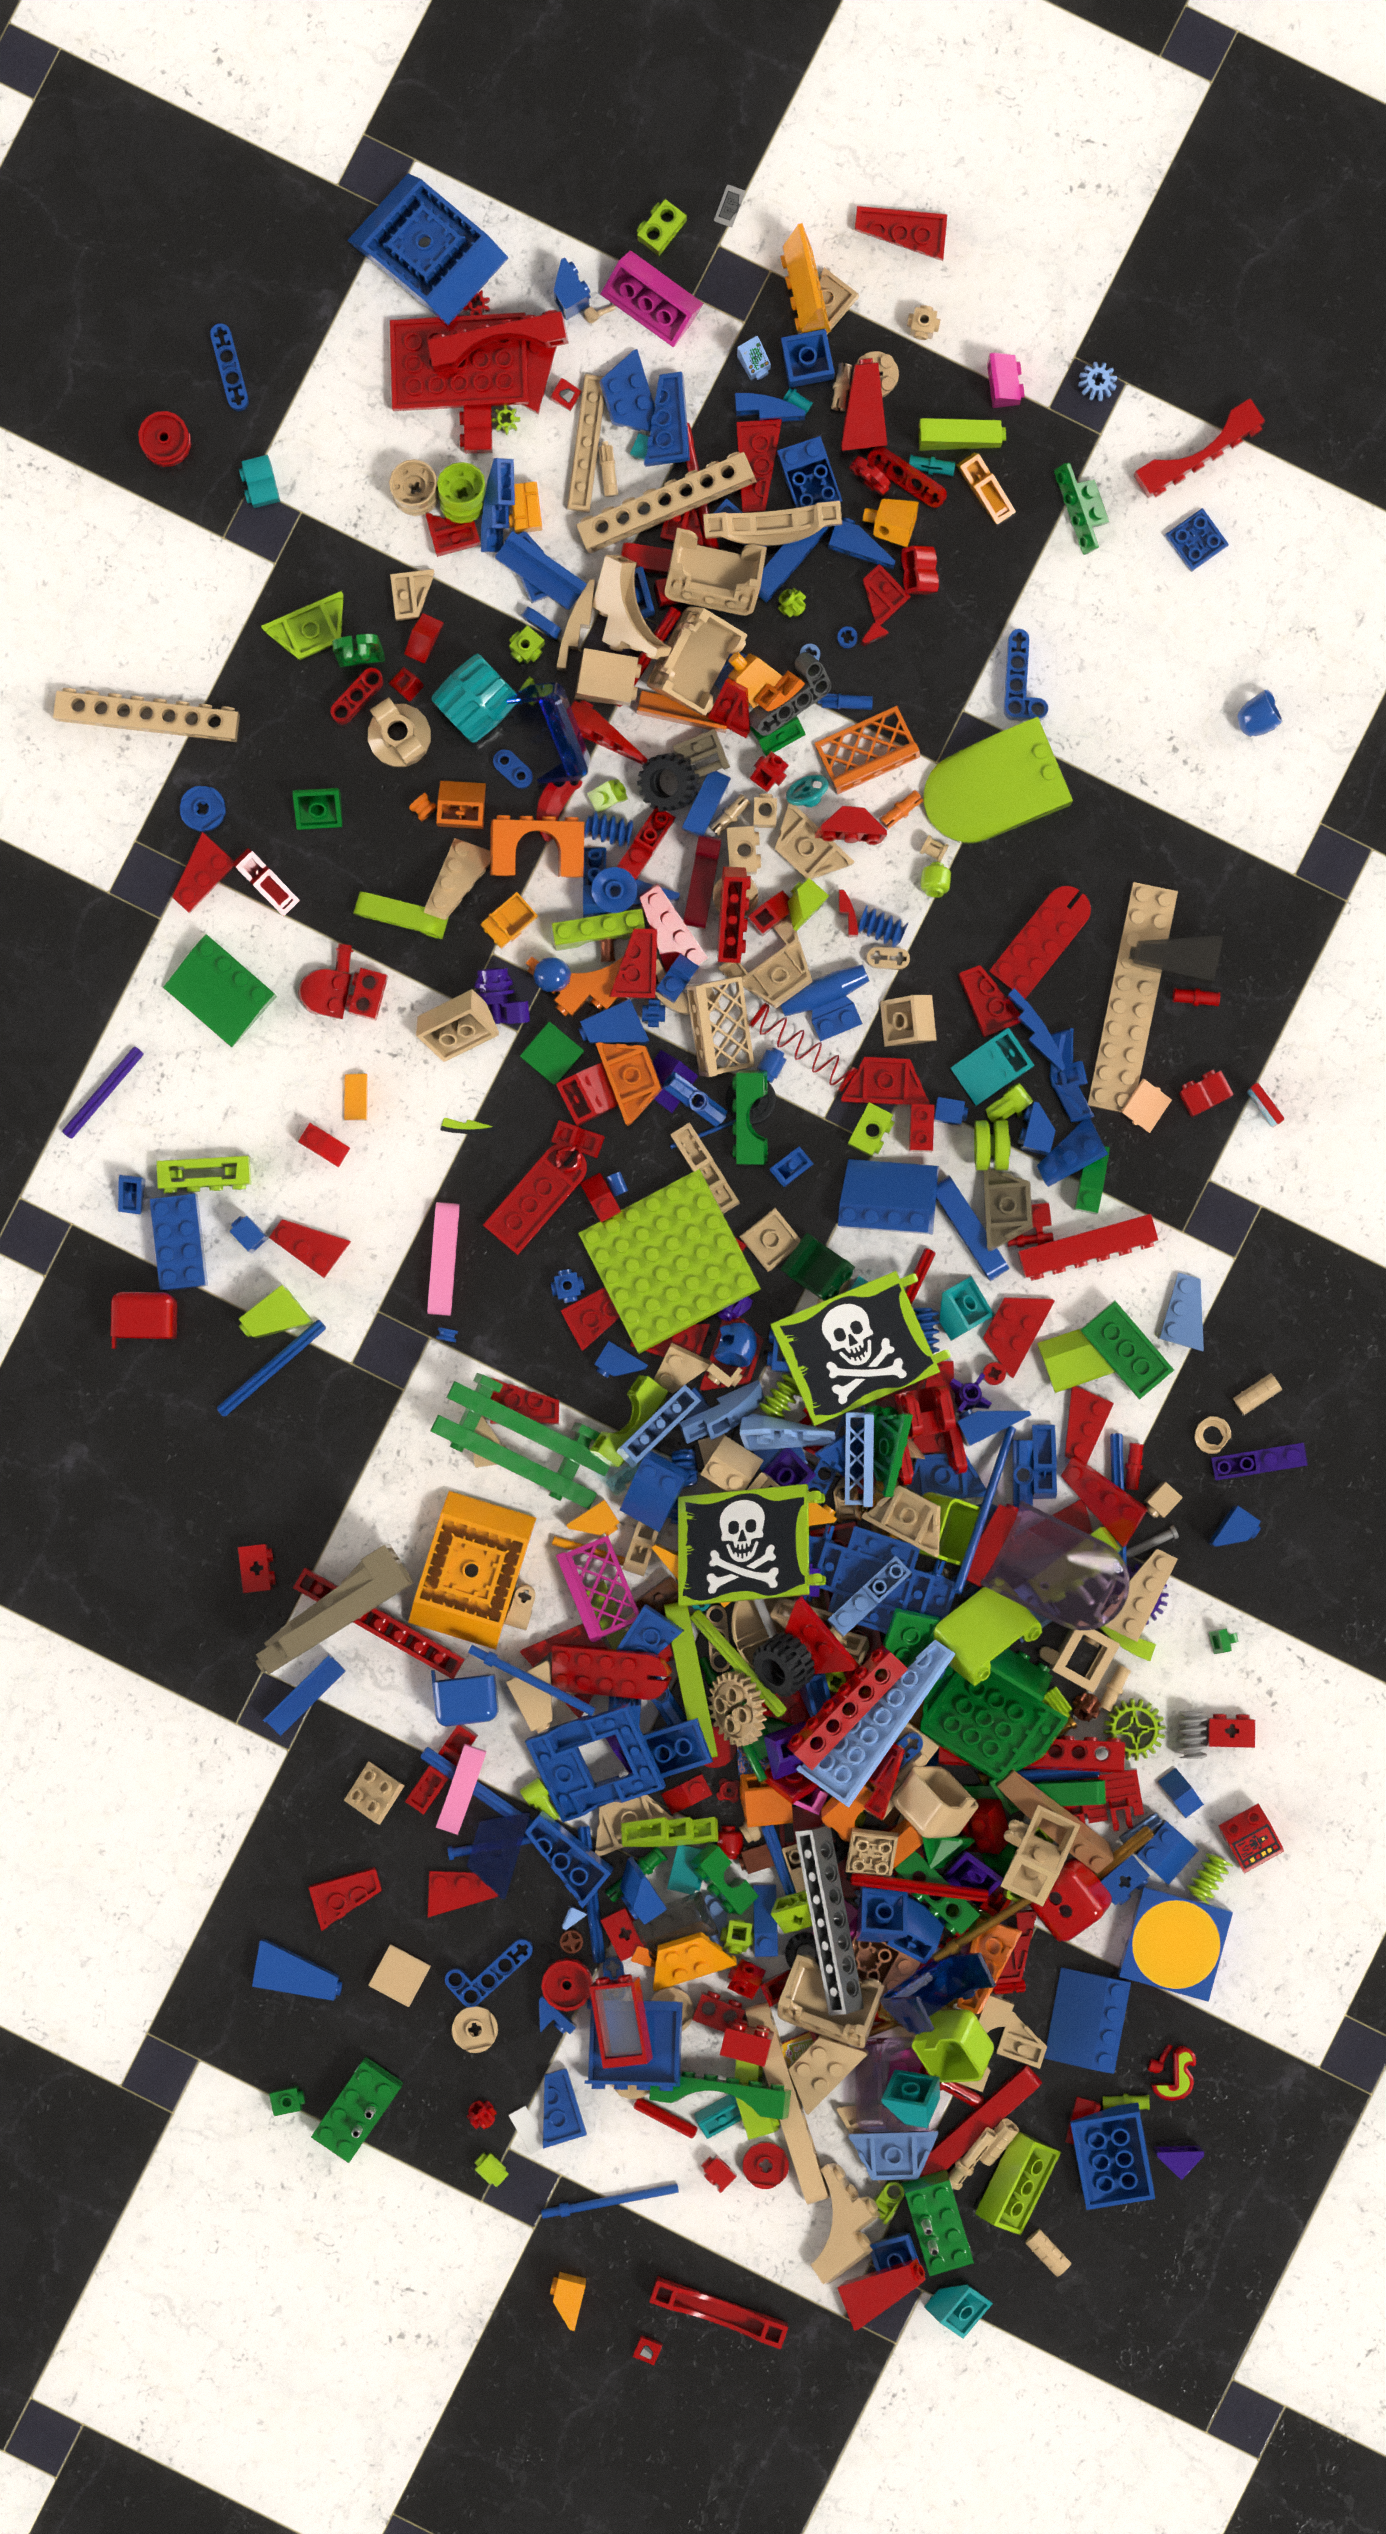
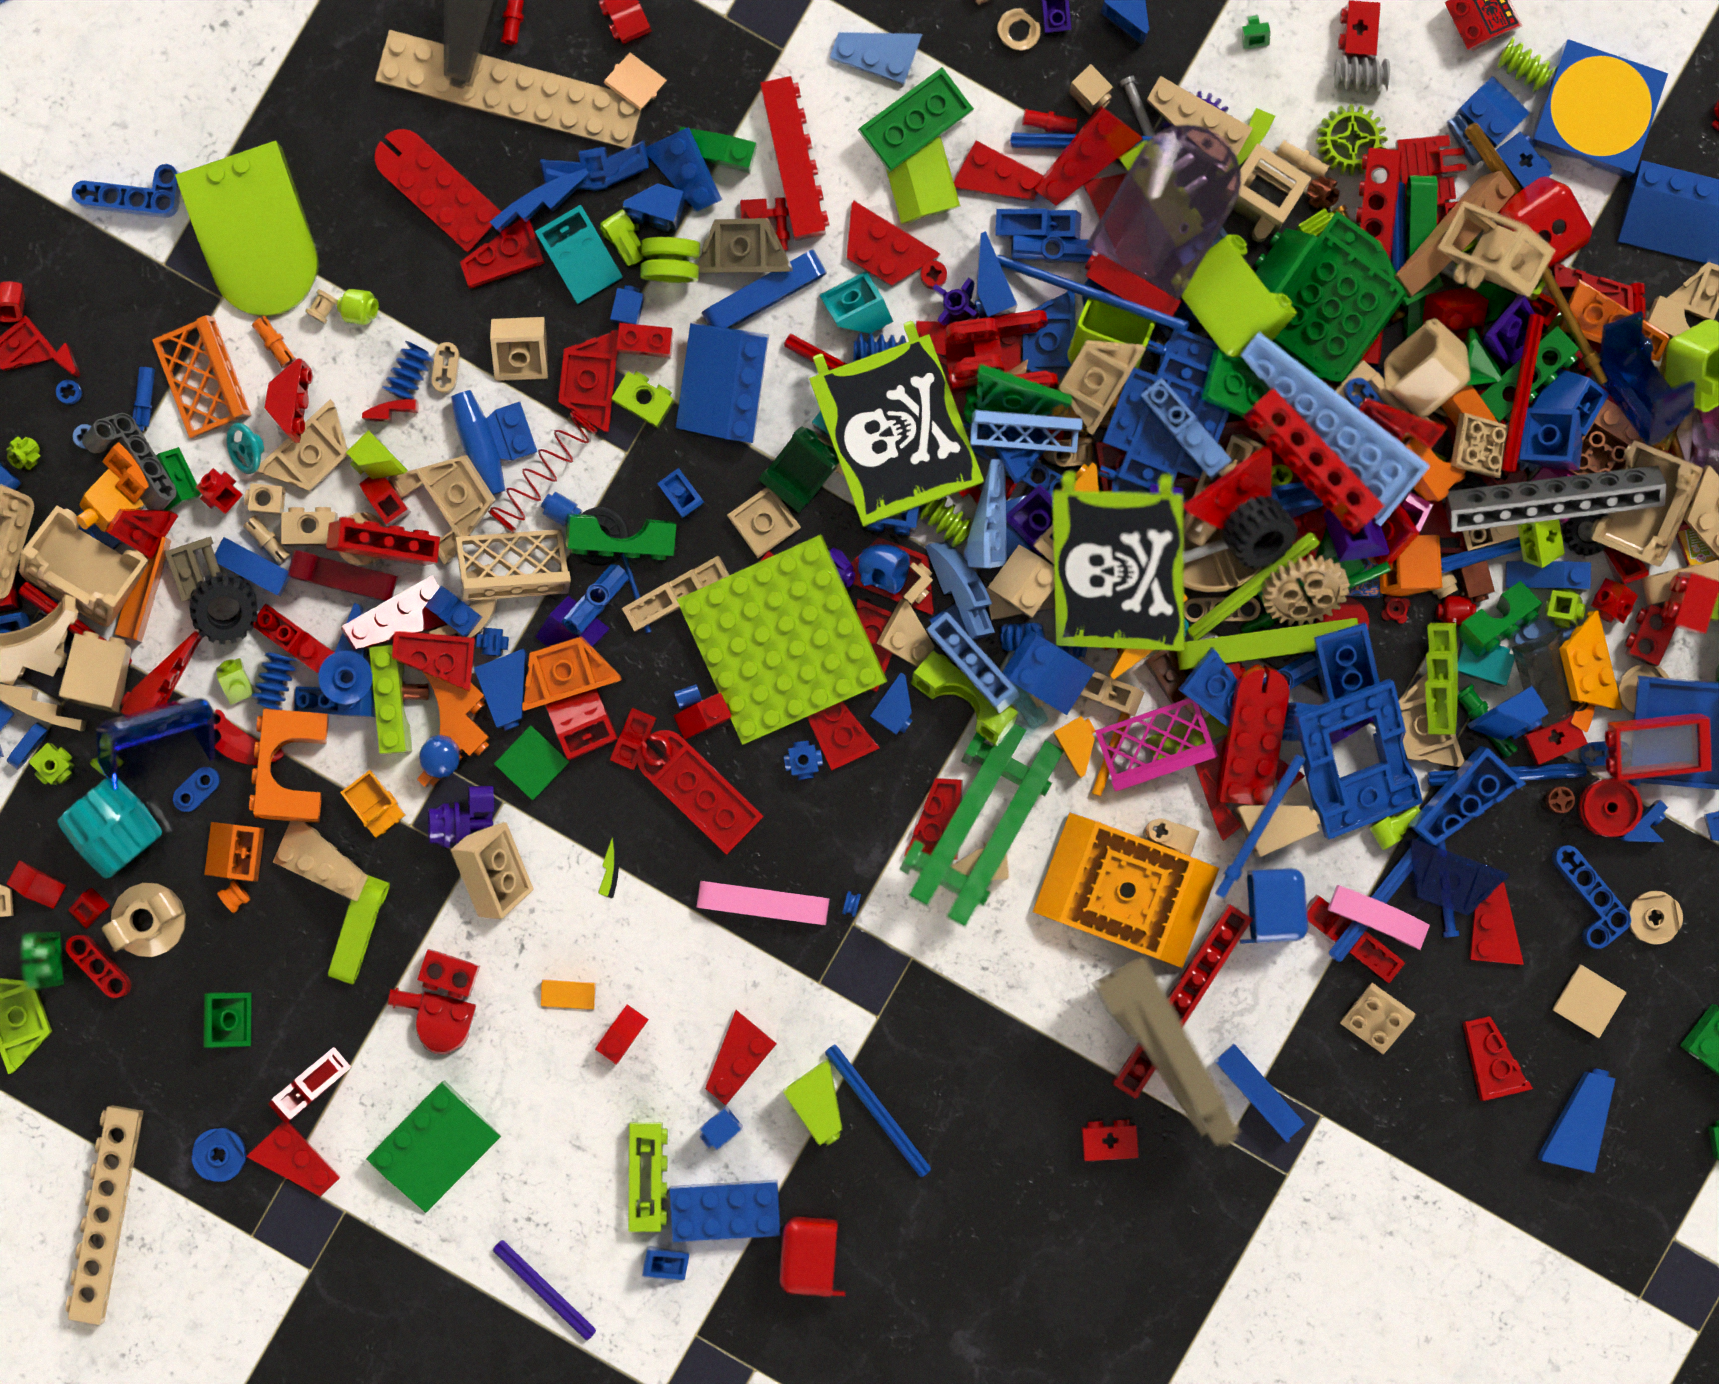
camera: 85 degrees left, 0 degrees up
light blue slope [562,1906,587,1930] -> none
red slope [661,1773,713,1814] -> none
blue slope [1157,1768,1204,1818] -> none

